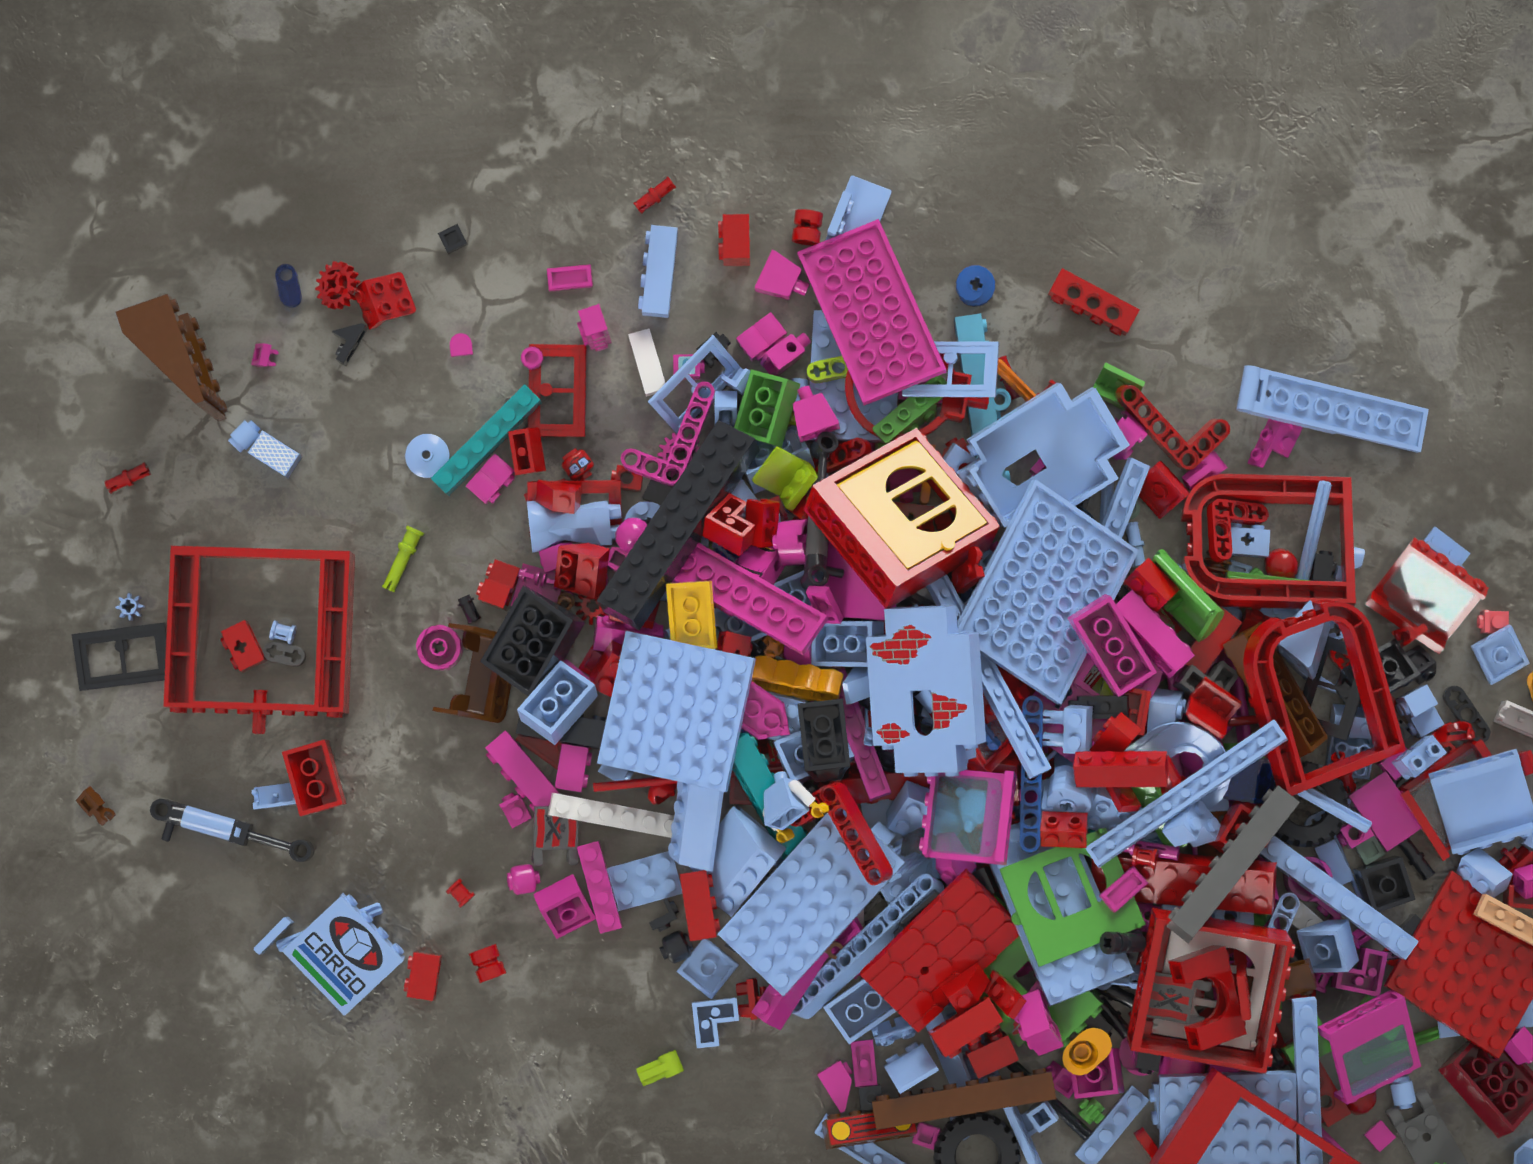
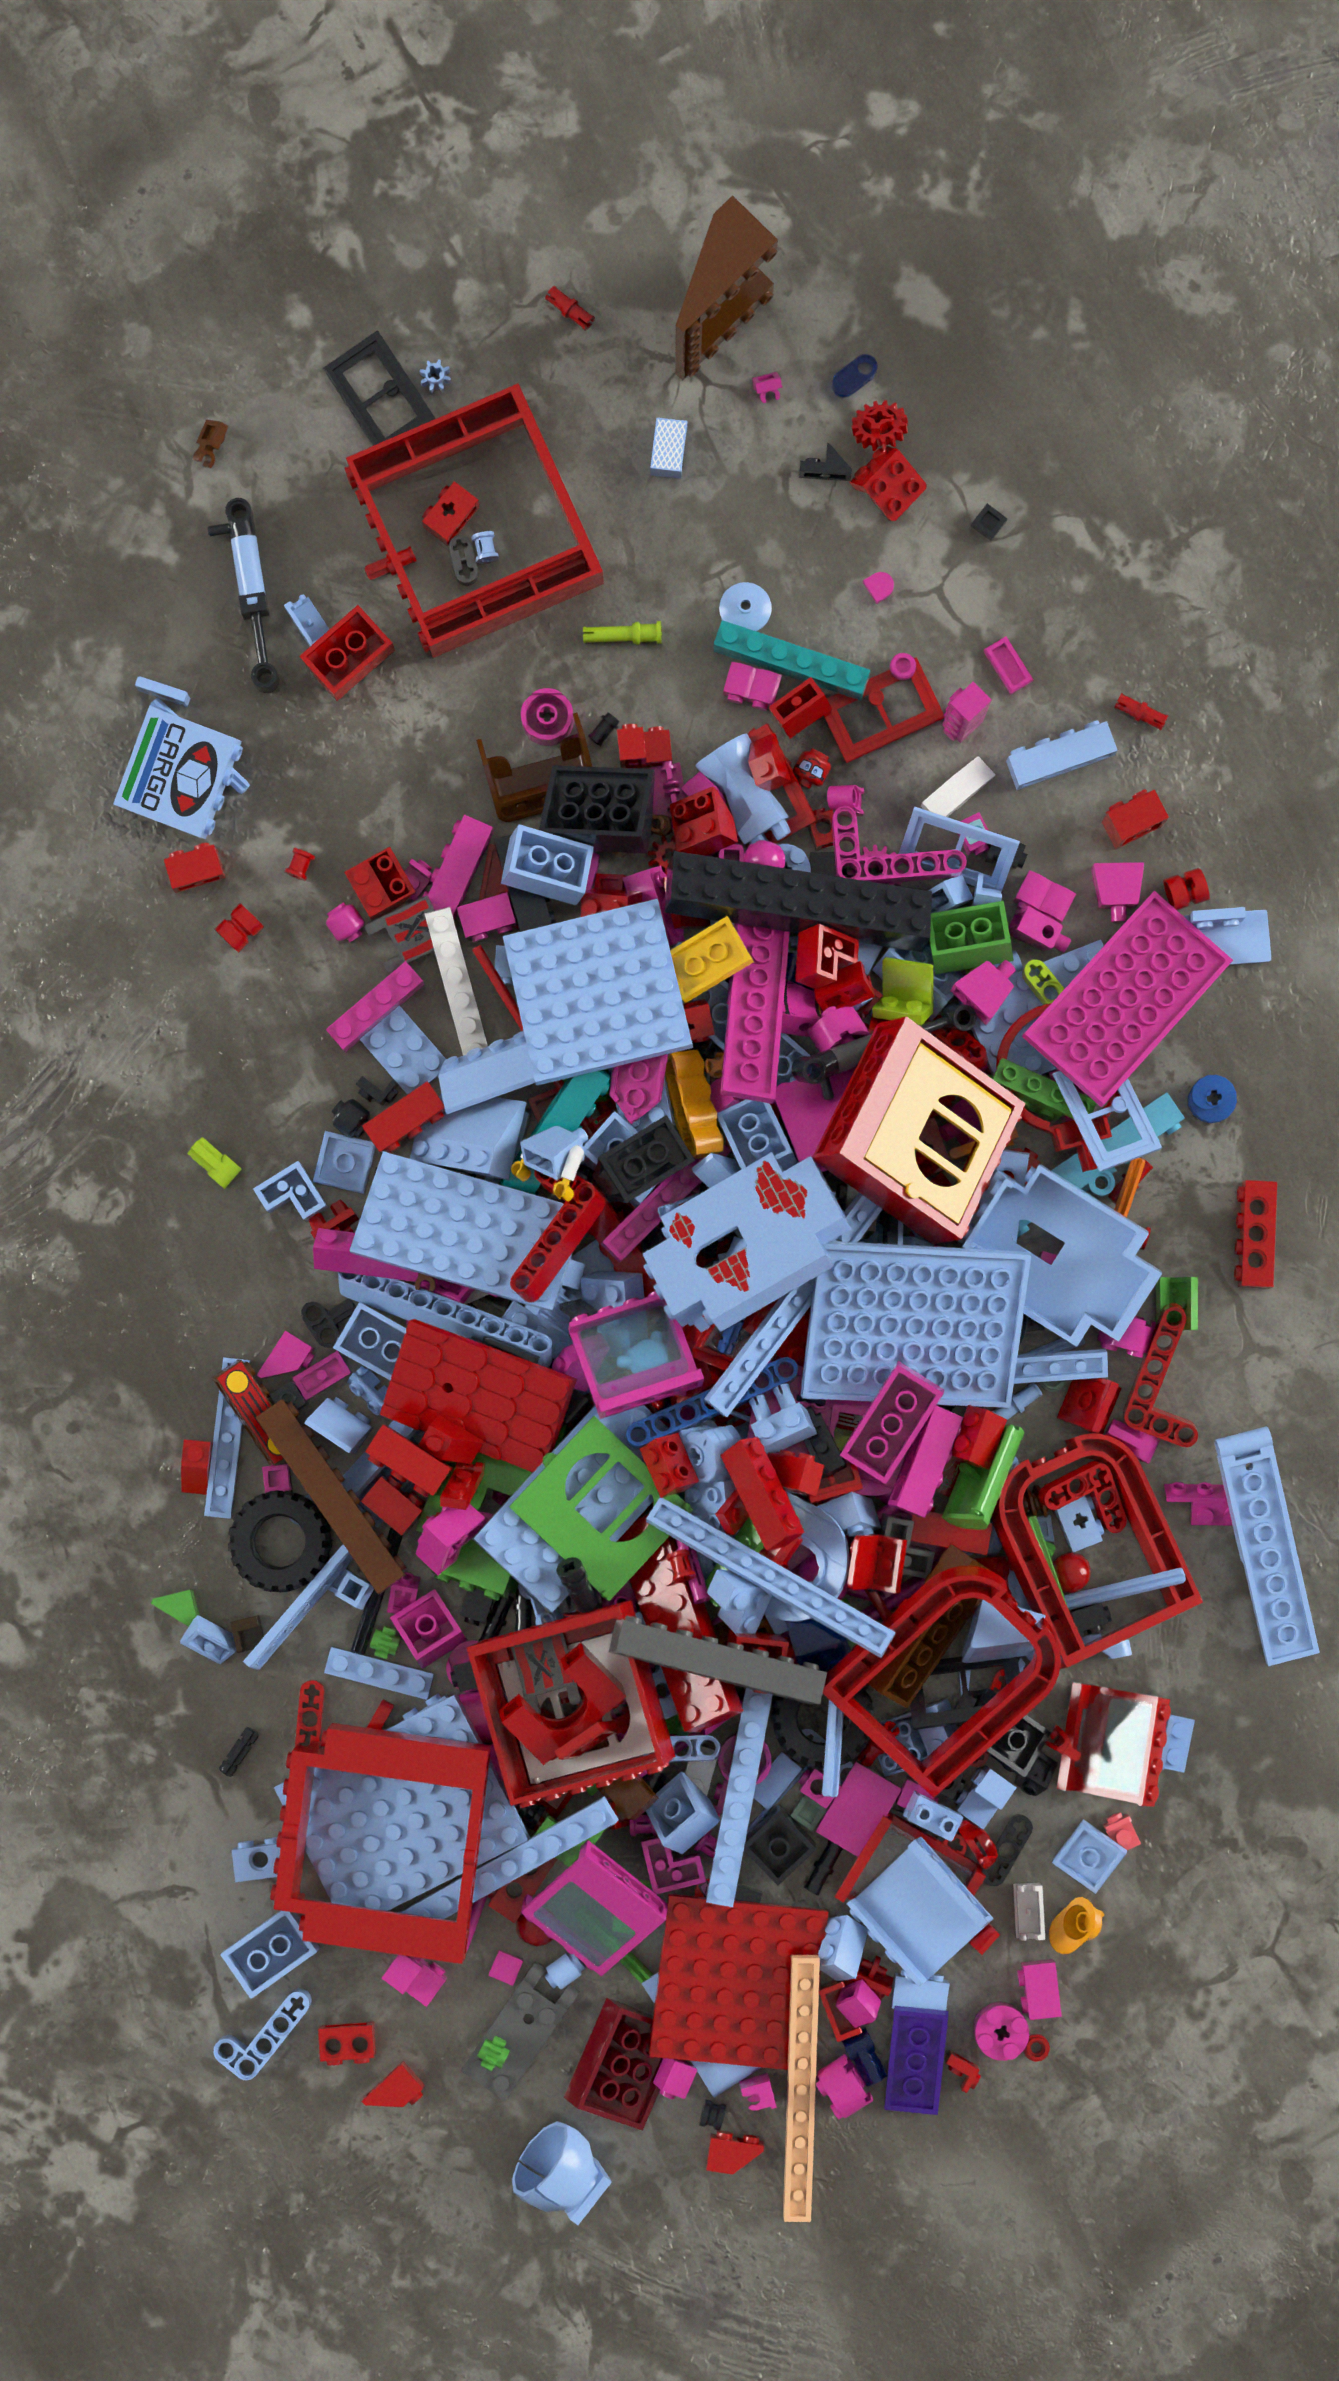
camera: 65 degrees right, 0 degrees up
light blue brick [228,420,260,453] -> none
dark pink slope [533,874,596,939] -> none
red hair [647,784,677,805] -> none
dark pink plate [806,586,844,624] -> none
red hinge [952,546,985,594] -> none
light orange piece [1062,1028,1112,1075] -> none
dark pink tile [1099,866,1148,913] -> none
none -> black beam [301,1298,356,1348]
none -> red slope [344,847,416,921]
none -> dark pink piece [827,785,864,817]

